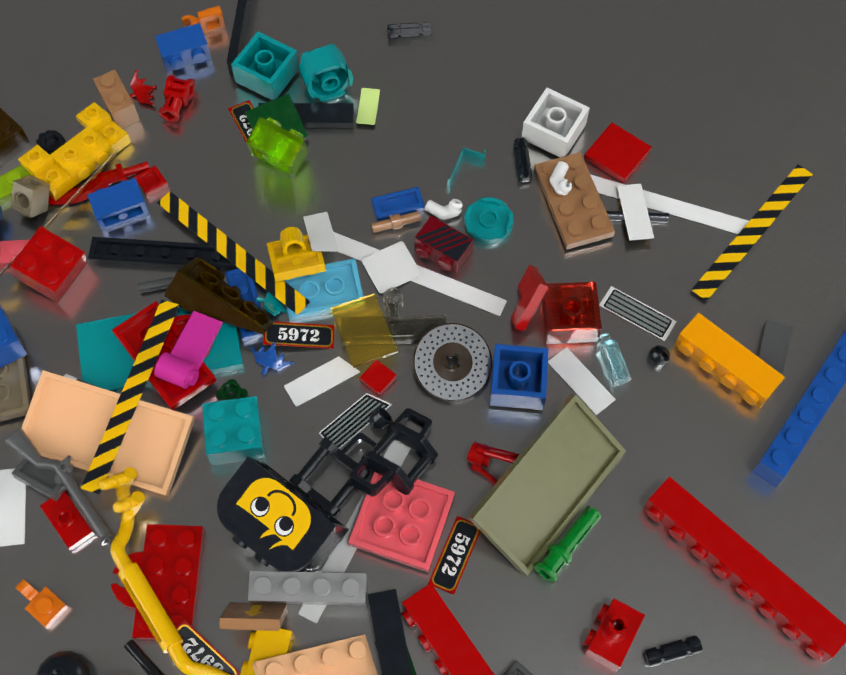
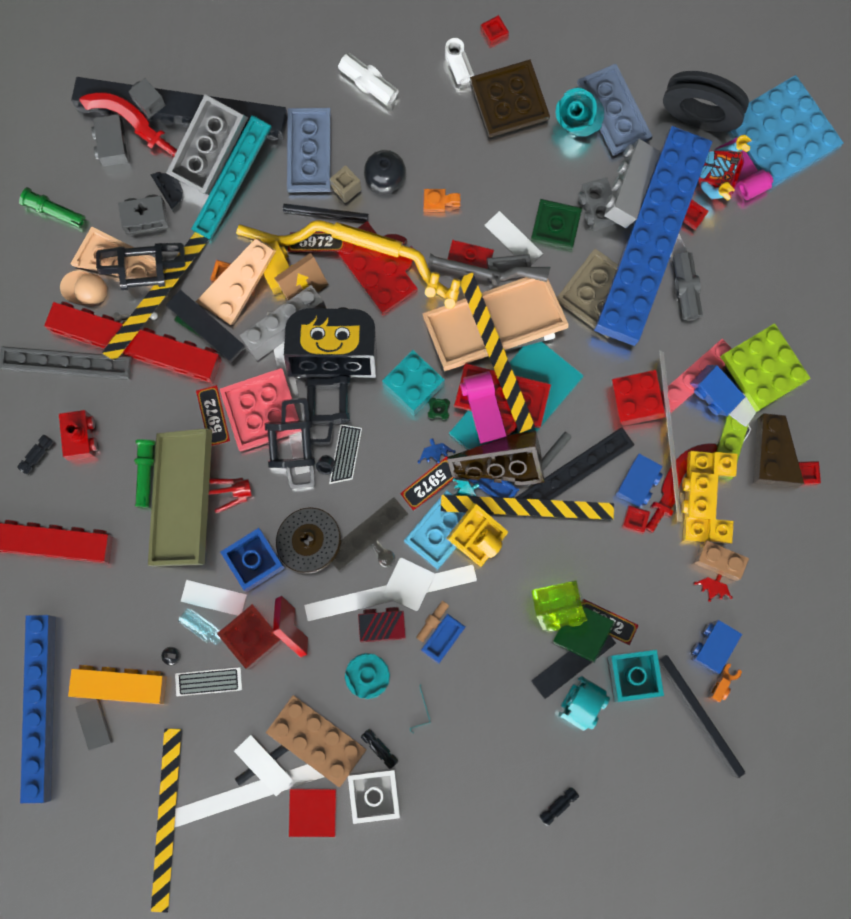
camera: 145 degrees right, 15 degrees up
dark tan brick [11,175,50,217] -> none
black animal [36,130,66,155] -> none
red connector [158,74,195,122] -> none
white sticker [284,356,360,407] -> none
white sticker [303,212,339,252] -> none
clear yellow piece [331,293,398,368] -> none
yellowish green sticker [356,88,380,125] -> none
red tile [359,359,397,397] -> none
white arm [424,199,463,220] -> none
white arm [549,161,572,195] -> none

